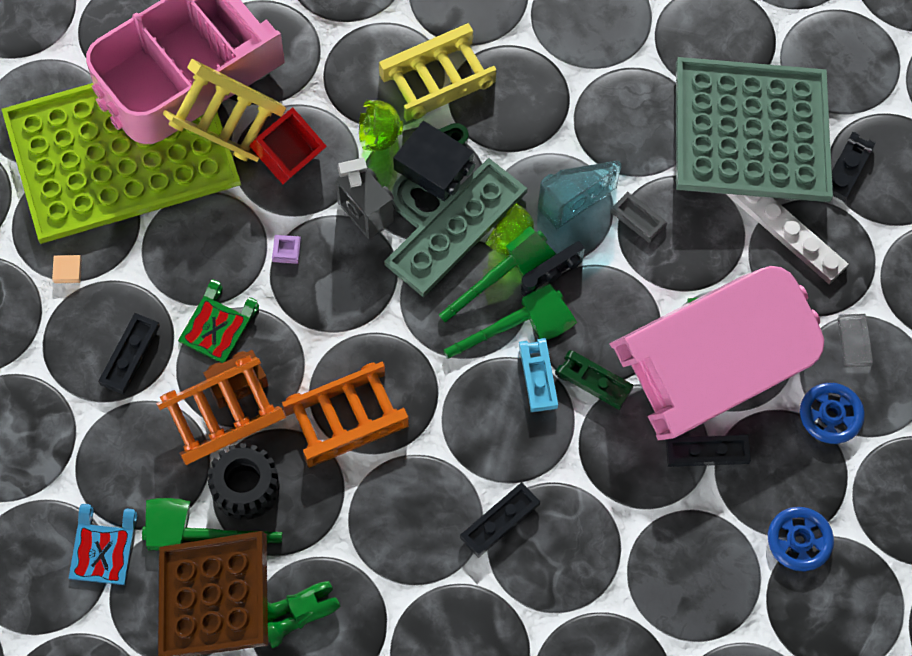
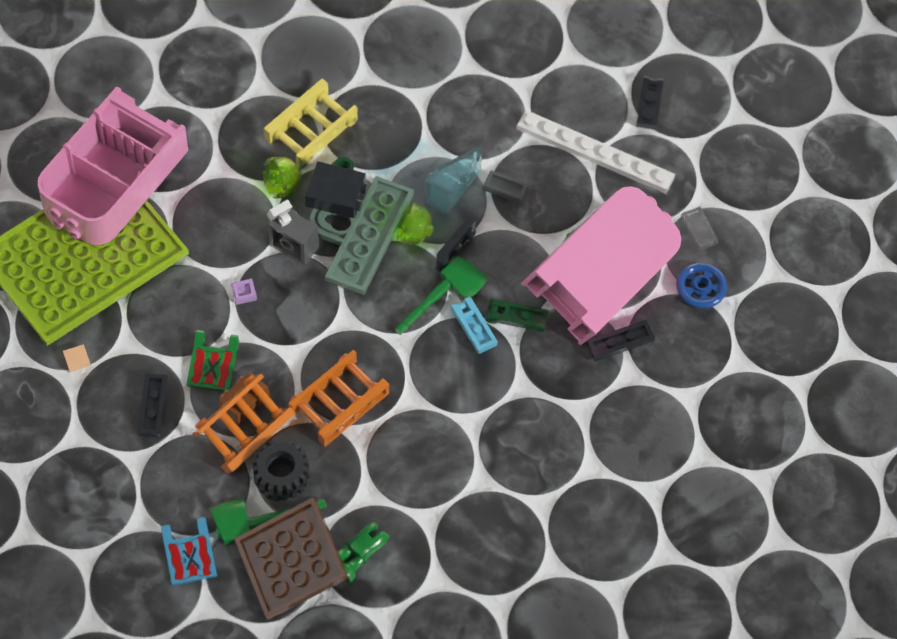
camera: 20 degrees left, 5 degrees down
light yellow fence [163,59,286,162] -> none
red piece [249,107,327,185] -> none
green piece [439,226,556,322] -> none
black plate [460,482,541,558] -> none
sand green plate [676,57,833,202] -> none
blue plate [768,507,834,571] -> none

